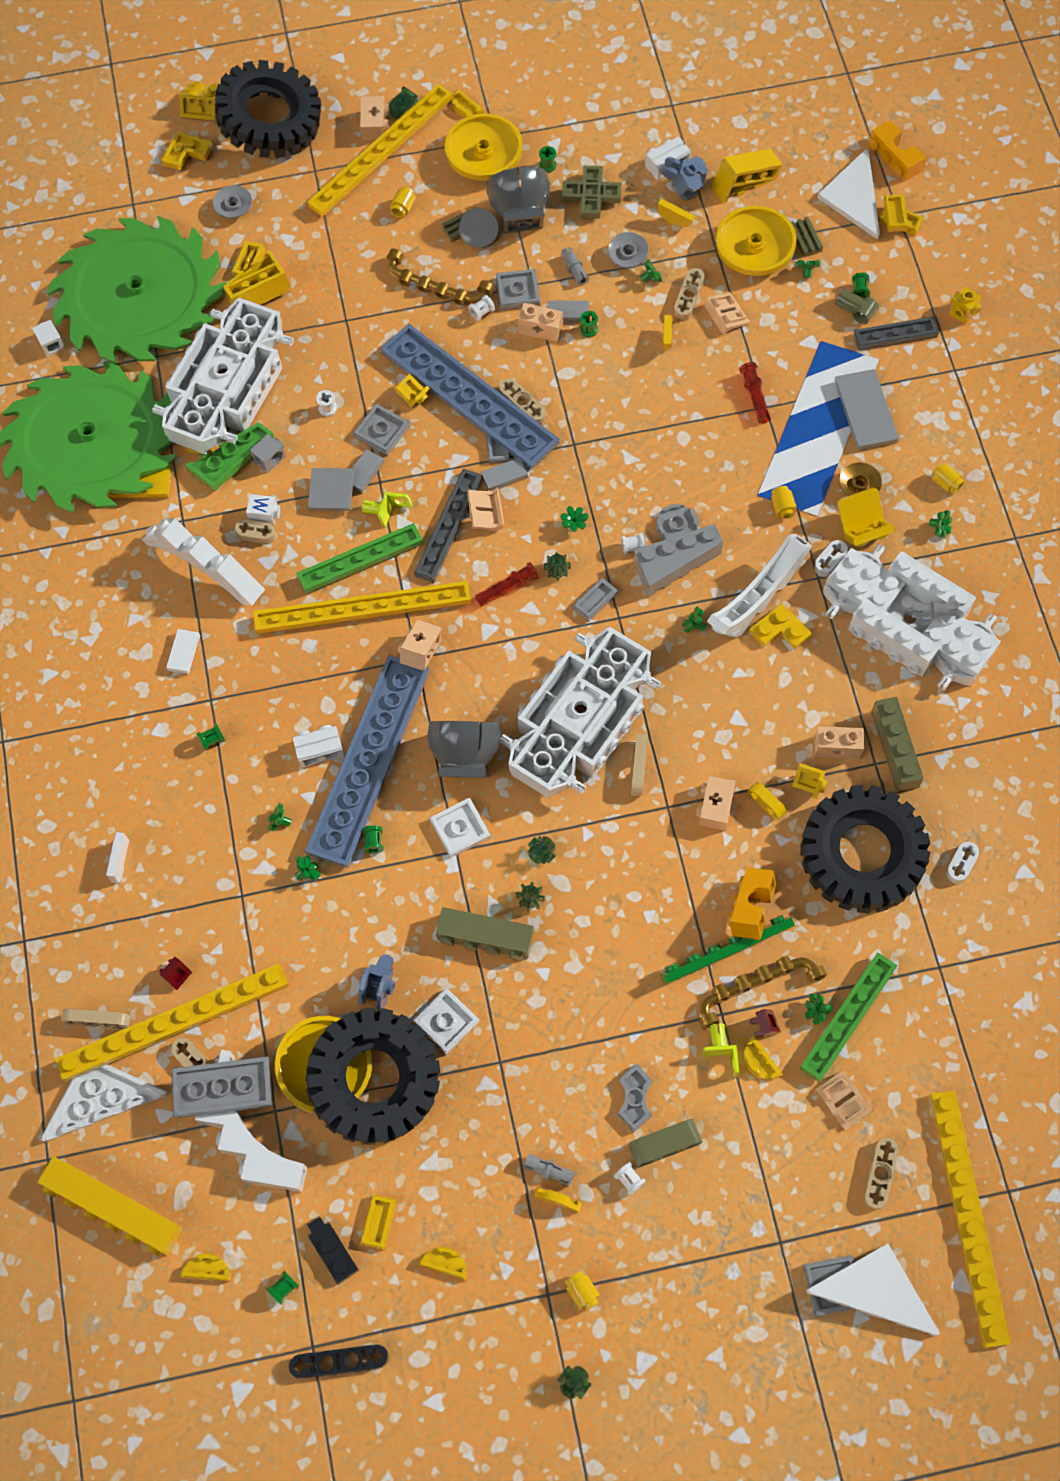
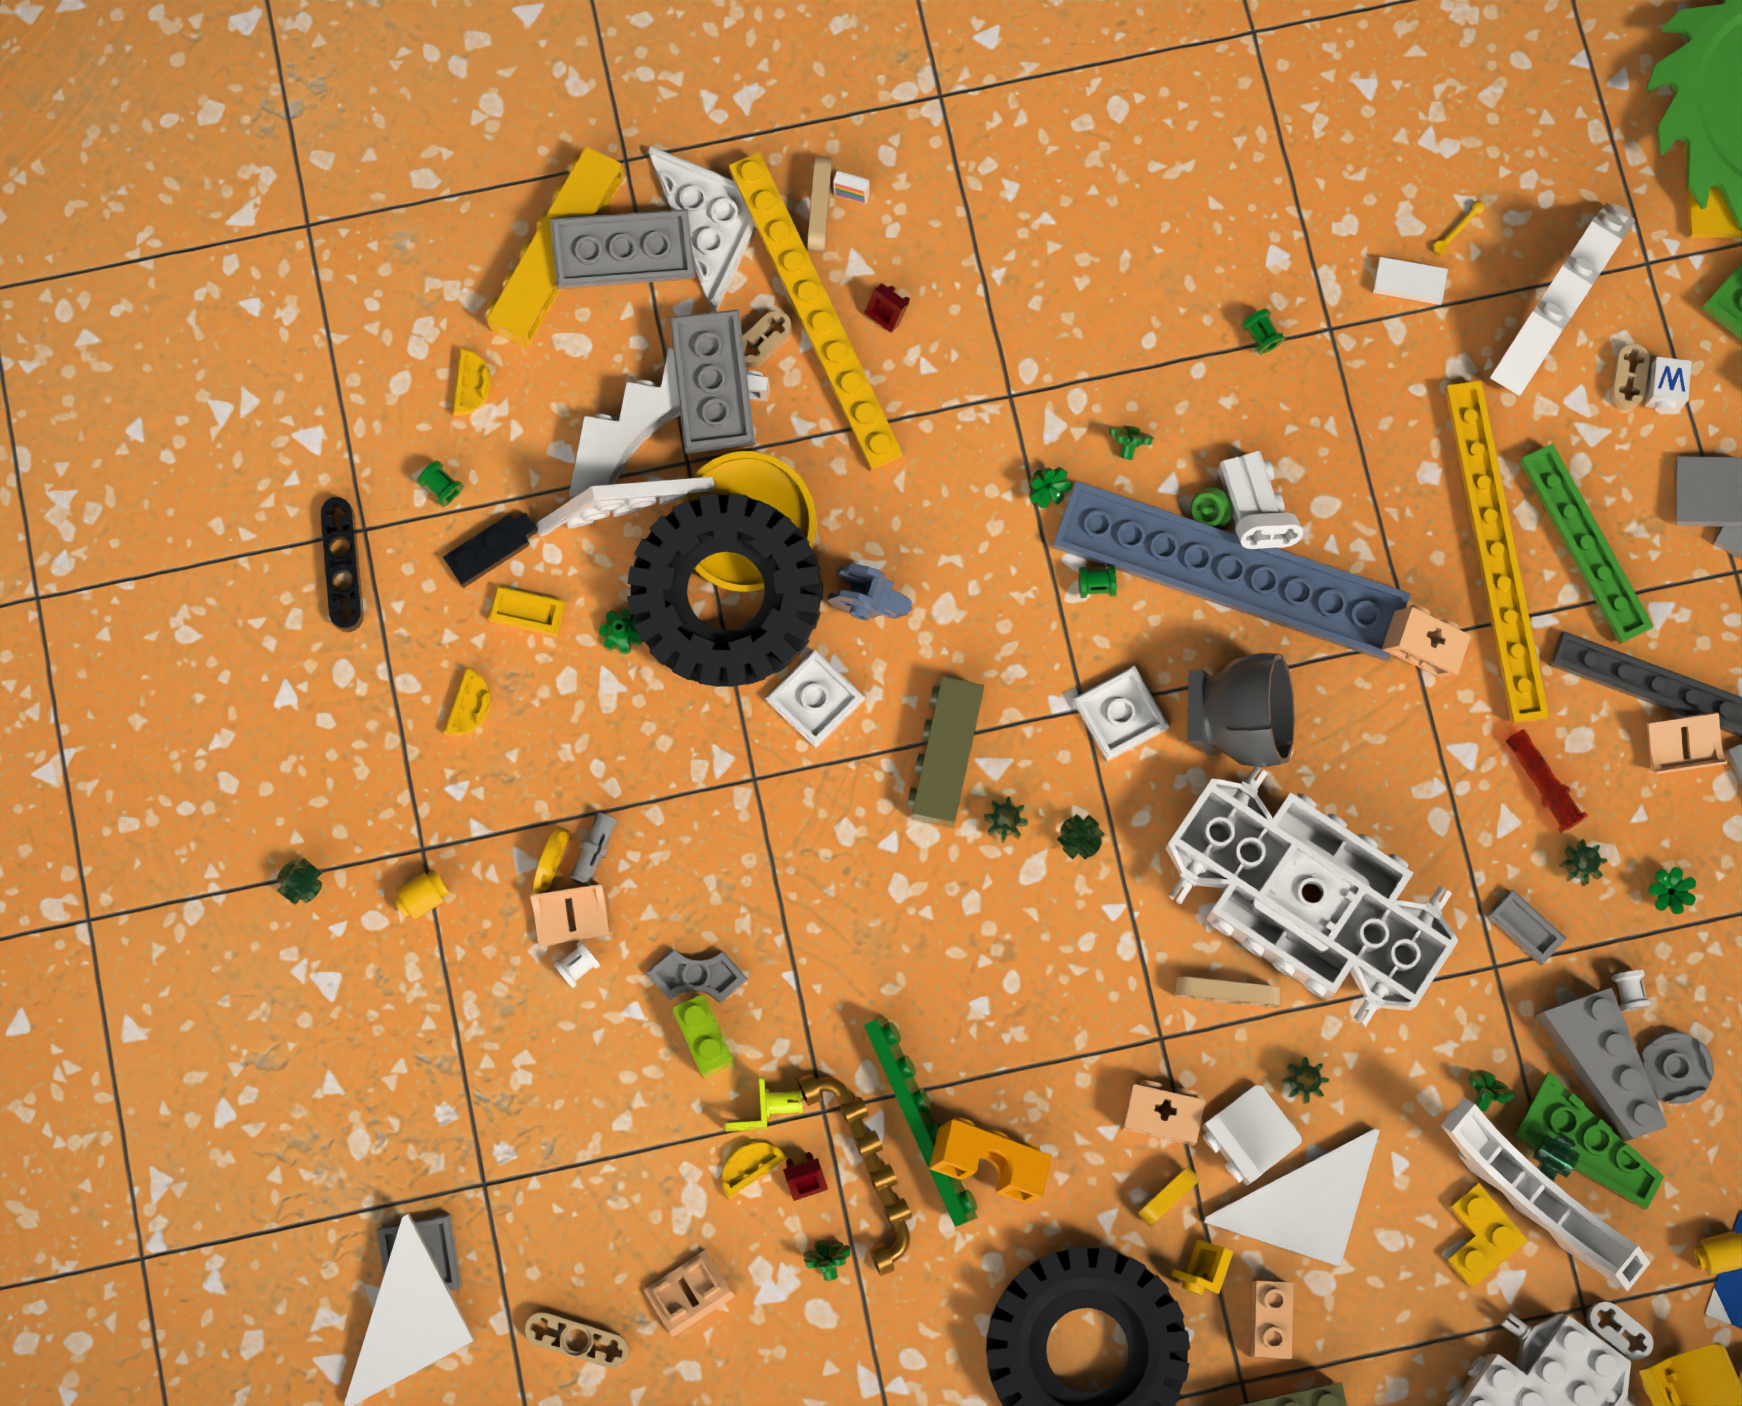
camera: 90 degrees right, 10 degrees up
white tile [106,832,129,883] -> none
neon yellow bracket [362,492,413,527] -> none
olive beam [628,1119,703,1168] -> none
bright green plate [799,952,898,1082] -> none
none -> light nougat piece [530,884,610,947]
none -> white tile [535,477,715,536]
none -> light grey tile [550,209,695,289]
none -> green plant [599,609,642,655]
none -> lime brick [672,995,735,1079]
none -> white tile [833,171,870,204]
none -> bright green hat [1191,487,1232,529]
none -> white bracket [1201,1085,1302,1186]
none -> white tile [1203,1129,1380,1267]
none -> white beam [1235,512,1303,549]
none -> clear green gear [1282,1057,1329,1104]
none -> yellow hinge [1432,201,1485,256]
none -> bright green wing [1513,1071,1664,1210]
none -> clear green gear [1533,1132,1580,1180]

